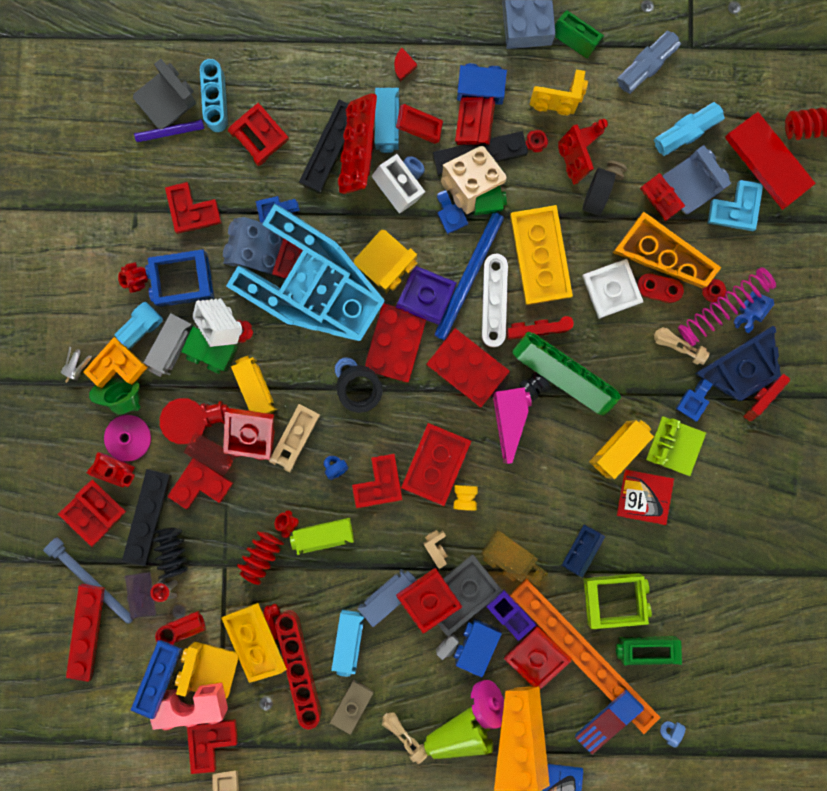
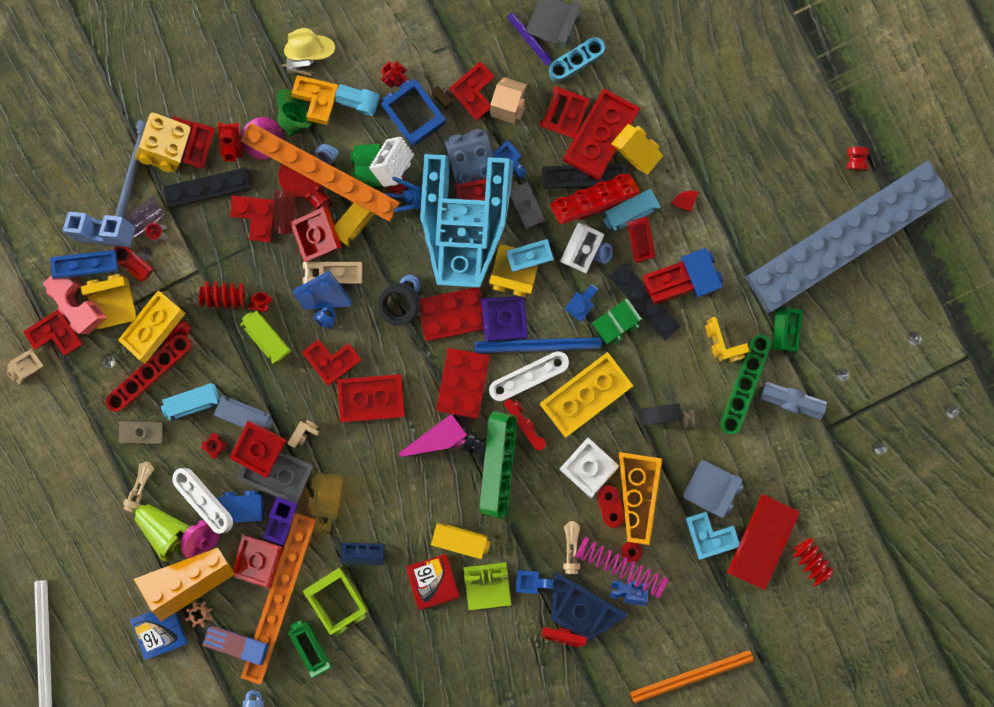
camera: 60 degrees right, 0 degrees up
red plate [66,584,105,682] -> none
light grey window [143,313,196,377] -> none
black piece [151,527,188,579] -> none
light grey tile [436,633,459,660] -> none
tan bracket [441,146,506,215] -> none
yellow wheel [453,485,478,510] -> none
red plate [526,130,548,153] -> none
red plate [558,119,608,185] -> none
red hips [640,173,685,221] -> none
medium azure piece [654,102,725,156] -> none
none -> medium blue arch [62,211,136,247]
none -> yellow bracket [134,113,190,173]
none -> white plate [173,468,233,534]
none -> nougat gear [186,601,213,628]
none -> red plate [201,433,227,459]
none -> orange plate [241,122,400,222]
none -> light yellow piece [284,28,335,60]
none -> blue wing [293,270,352,309]
none -> medium blue tile [315,144,338,165]
none -> blue plant [383,176,422,212]
none -> dark brown plate [432,85,453,110]
none -> light nougat wedge [490,77,528,124]
none -> medium azure plate [506,239,554,272]
none -> flat silver plate [510,182,545,230]
none -> red tile [562,88,641,181]
none -> yellow brick [611,124,664,175]
none -> green beam [719,334,771,435]

